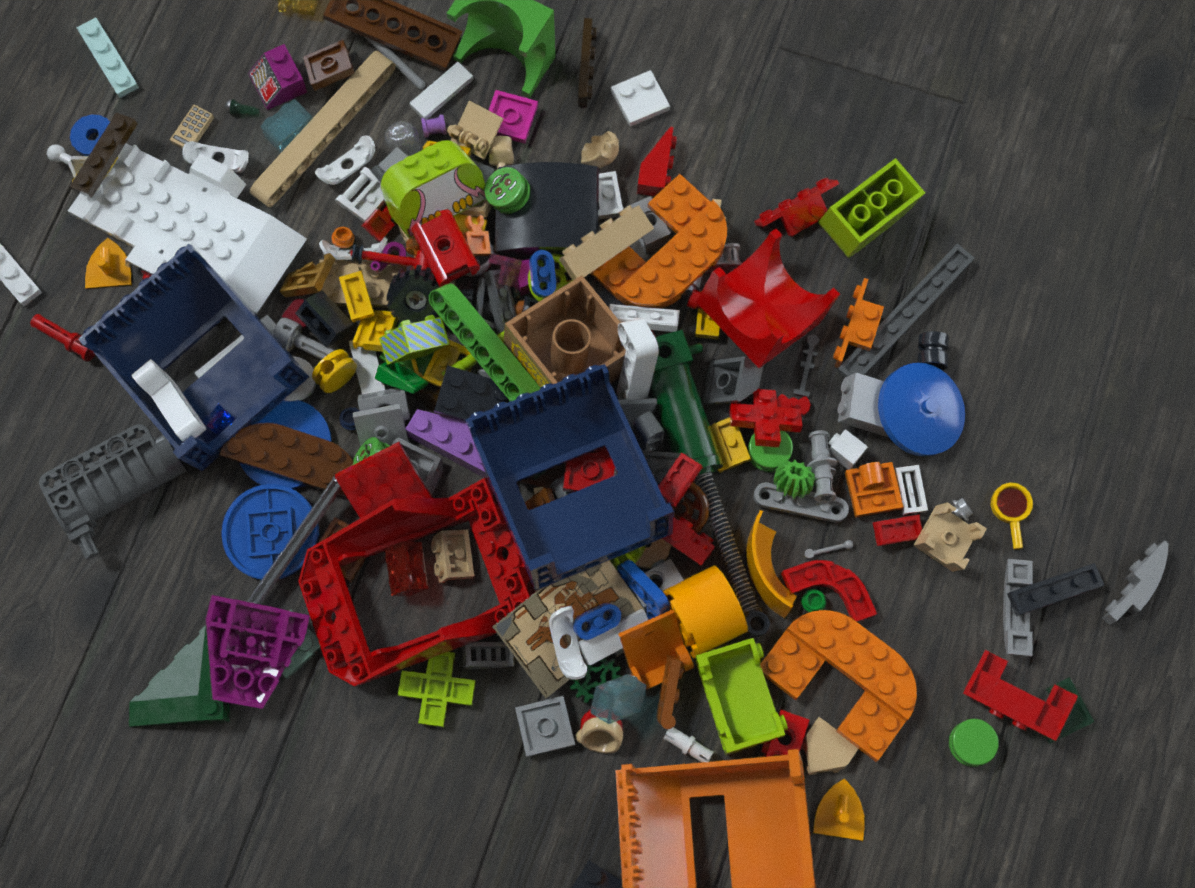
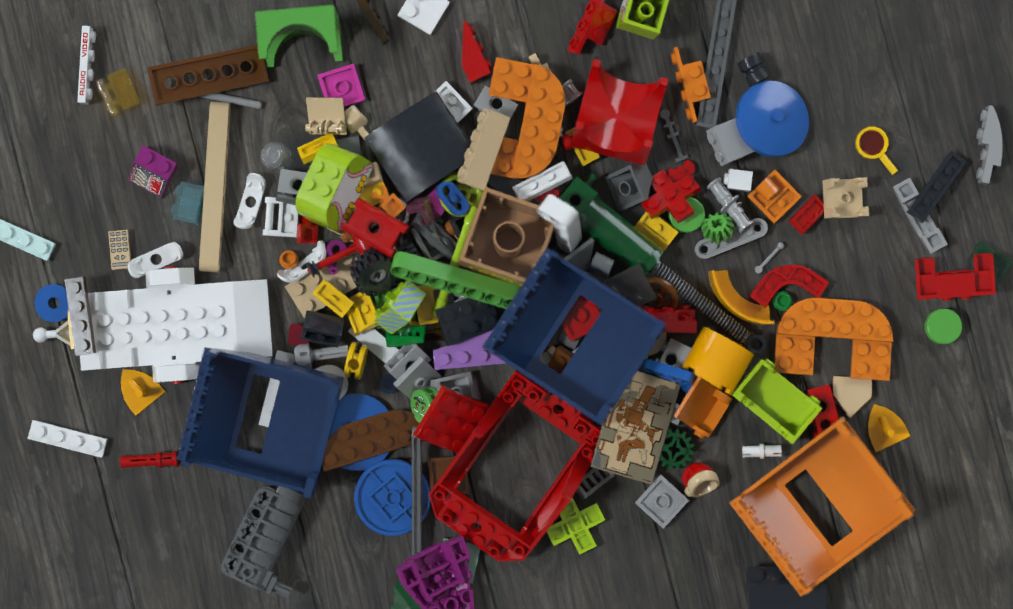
camera: 30 degrees left, 15 degrees up
white beam [132,359,206,442] -> none
clear blue tile [203,404,236,435] -> none
clear green piece [225,99,260,116] -> none
pearl gold wing [280,253,335,297] -> none
reddish brown plate [303,40,355,91] -> none
clear red brick [385,541,429,596] -> none
white tile [409,62,473,120] -> none
medium lavender bush [421,114,447,138] -> none
tan bracket [431,530,474,583] -> none
bright green head [484,167,530,214] -> none
white piece [549,606,587,680] -> none
blue plate [573,603,621,640] -> none
white tile [578,609,648,665] -> none
tan hair [581,131,619,169] -> none
clear light blue brick [590,674,647,724] -> none
dark orange plate [657,655,684,729] -> none
red plate [658,453,703,507] -> none
white tile [894,465,928,516] -> none
light grey plate [953,498,973,521] -> none

